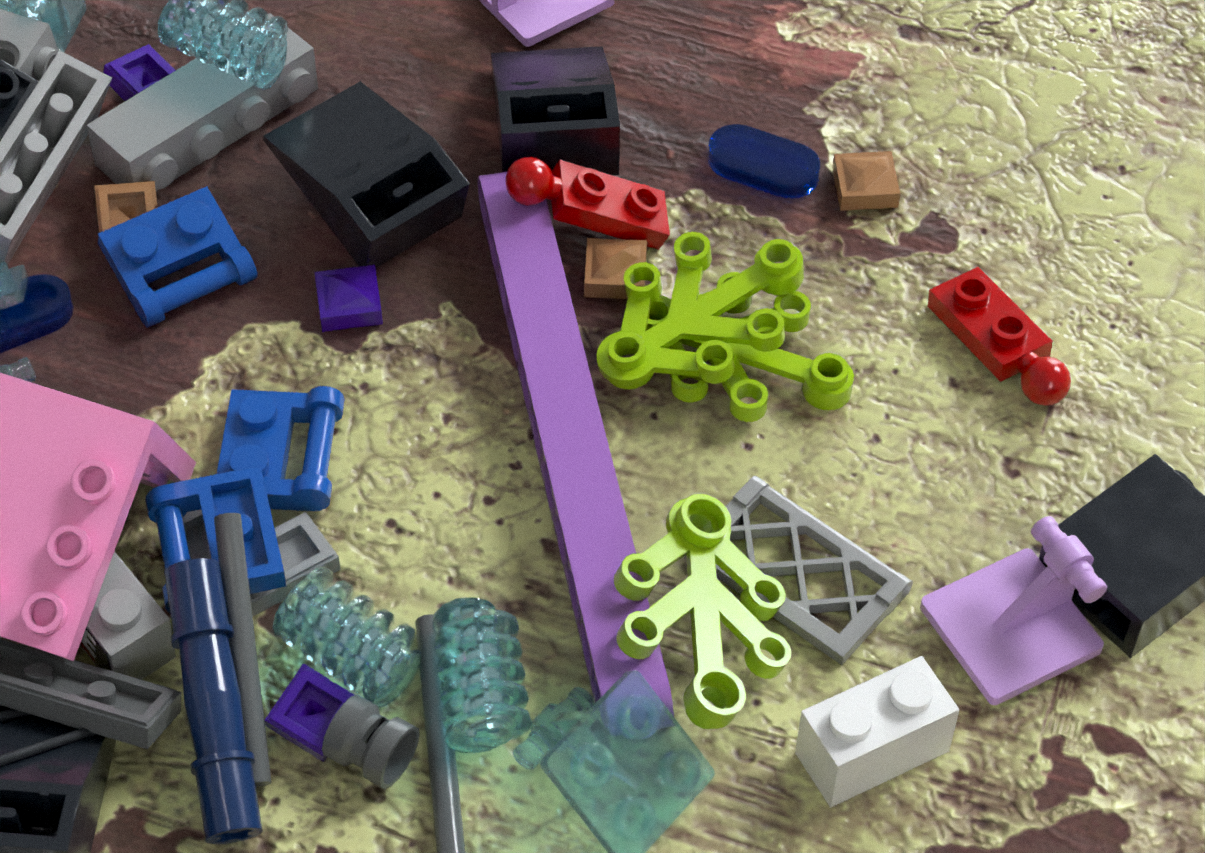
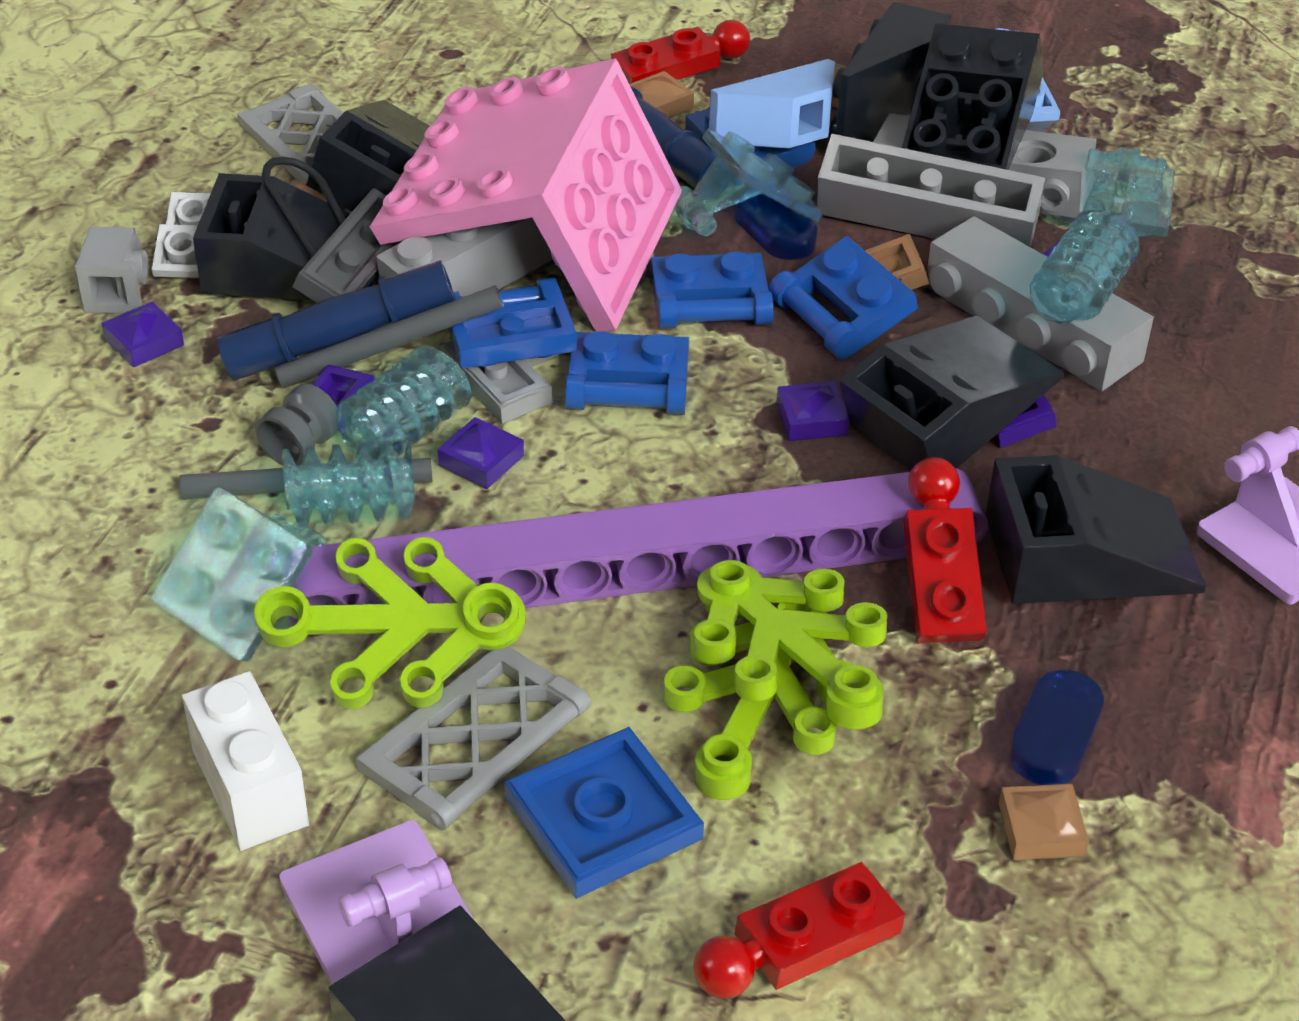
camera: 90 degrees right, 10 degrees down
medium nougat tile [584,238,647,299] -> none
none -> dark purple tile [437,417,524,489]
none -> blue plate [504,727,704,899]
none -> blue plate [651,252,773,329]

